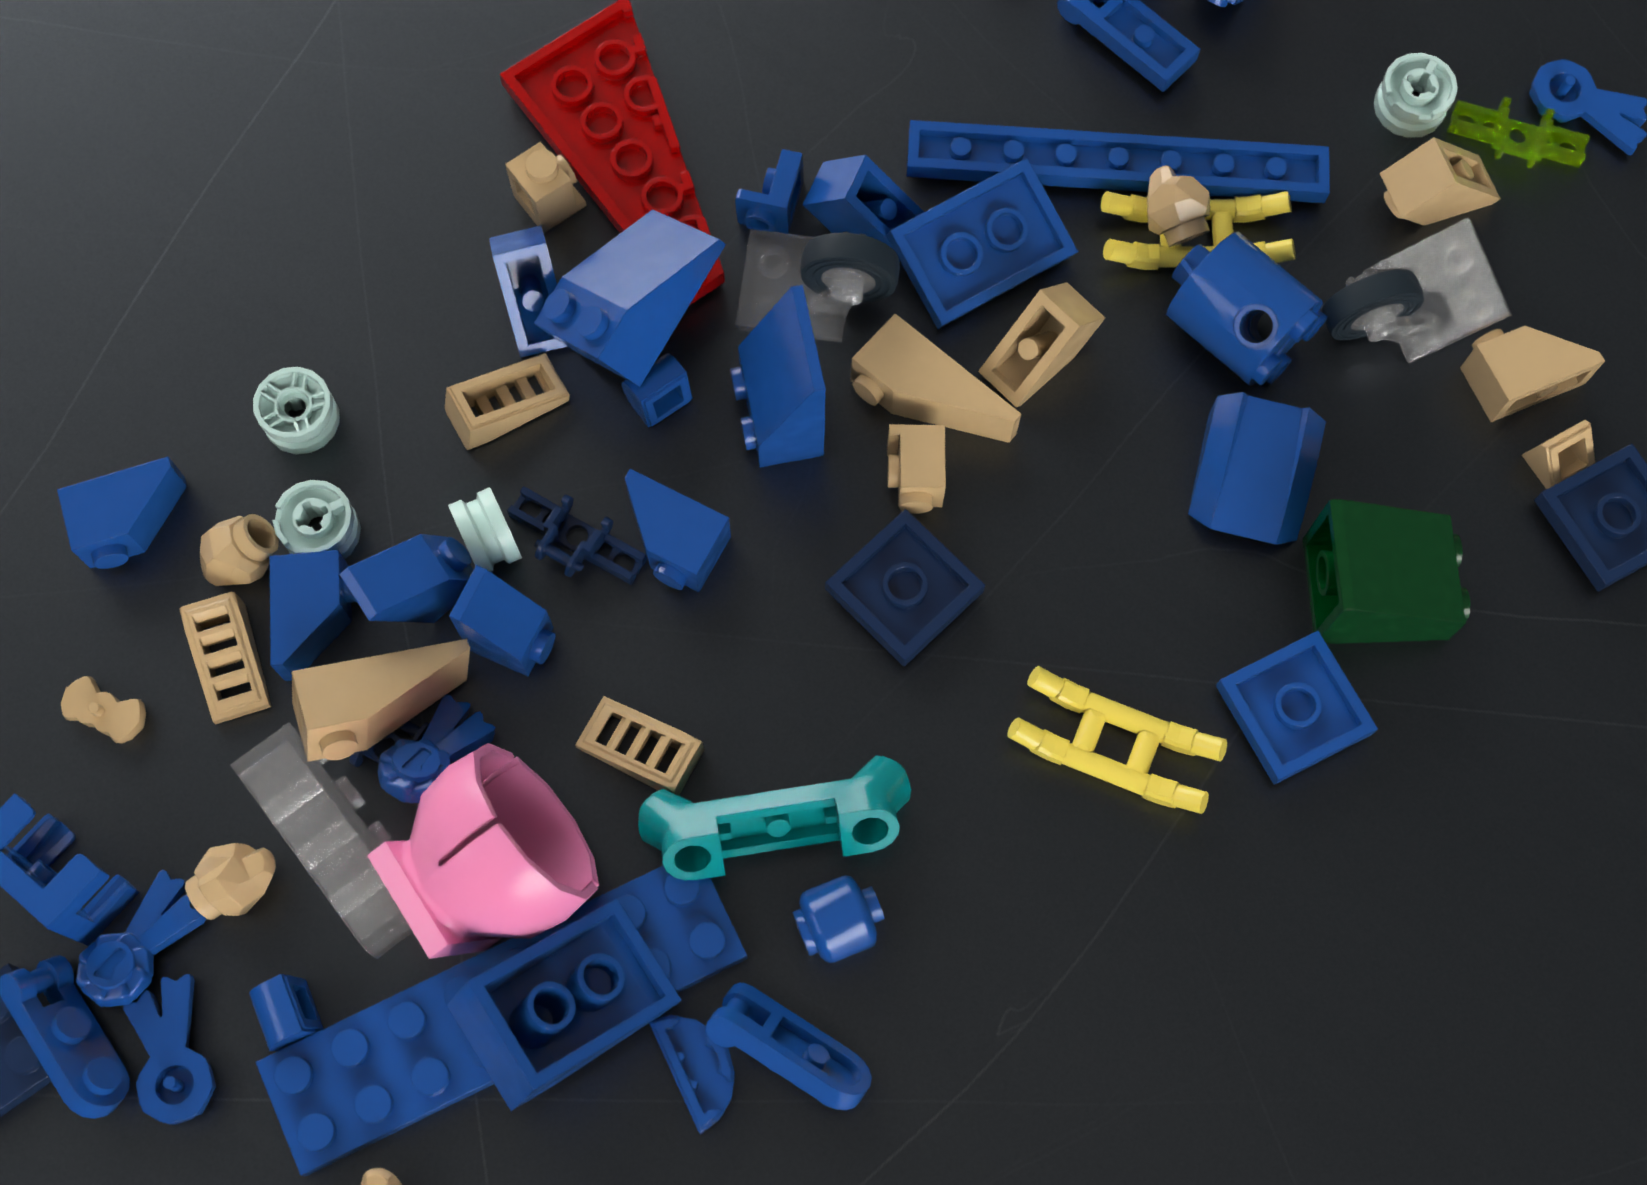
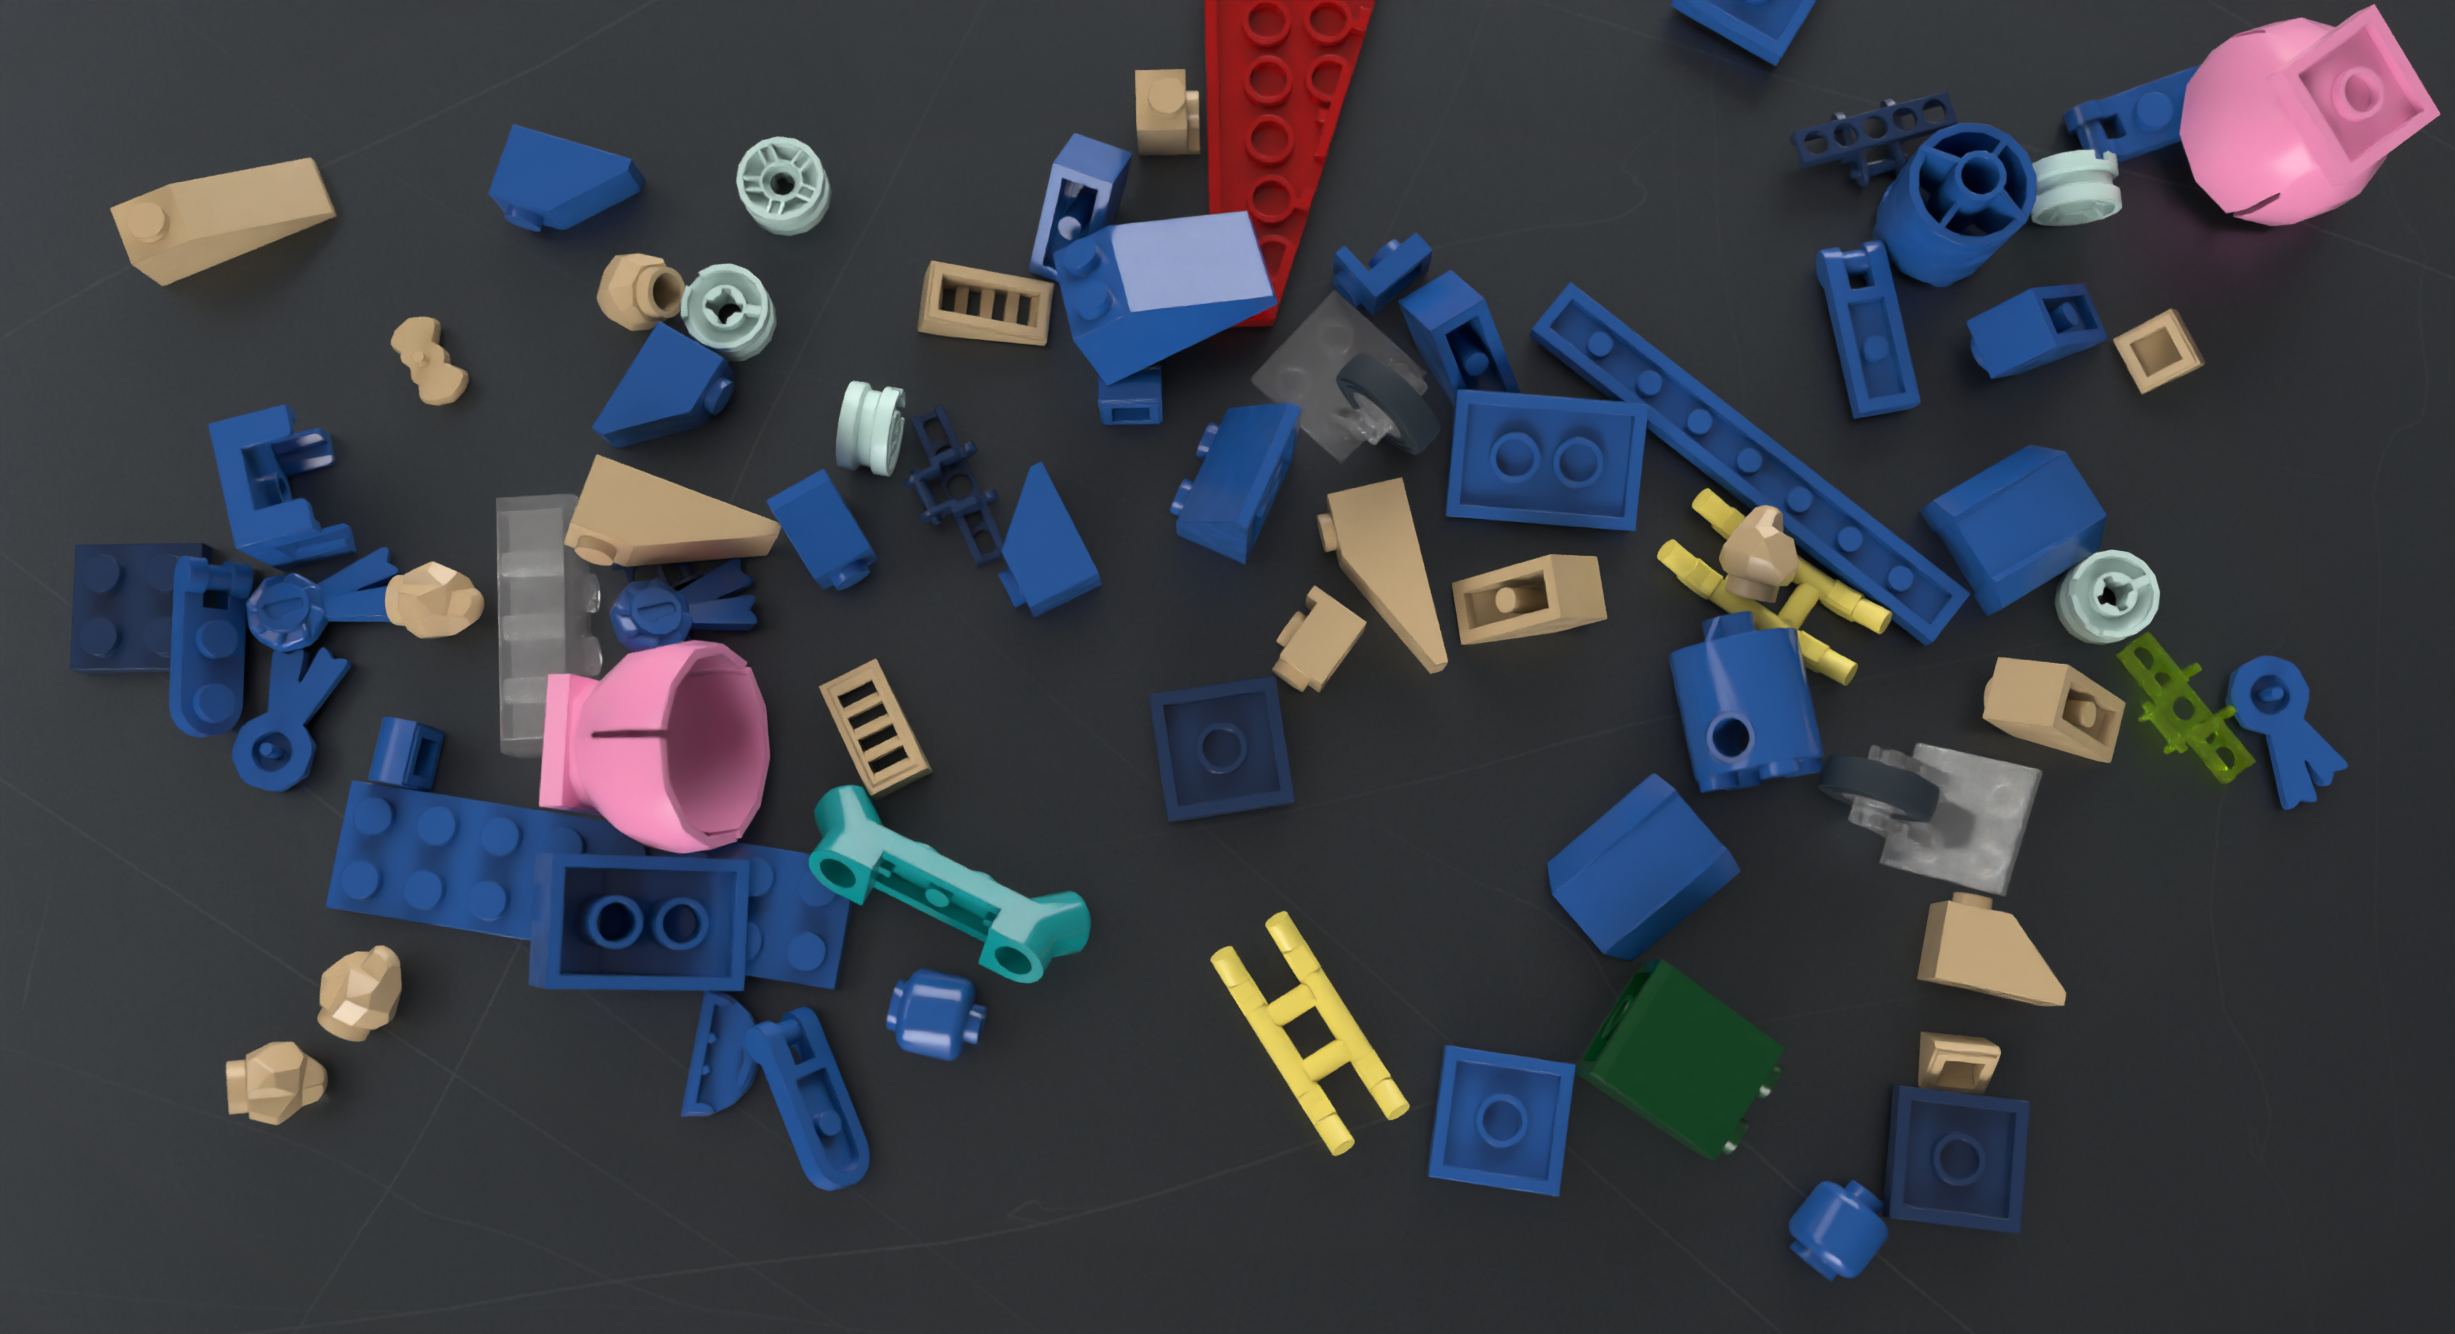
camera: 35 degrees right, 10 degrees up
tan slope [179,592,272,724] -> none
blue slope [340,534,473,623] -> none
none -> blue head [1788,1180,1888,1281]
none -> blue slope [1919,444,2107,617]

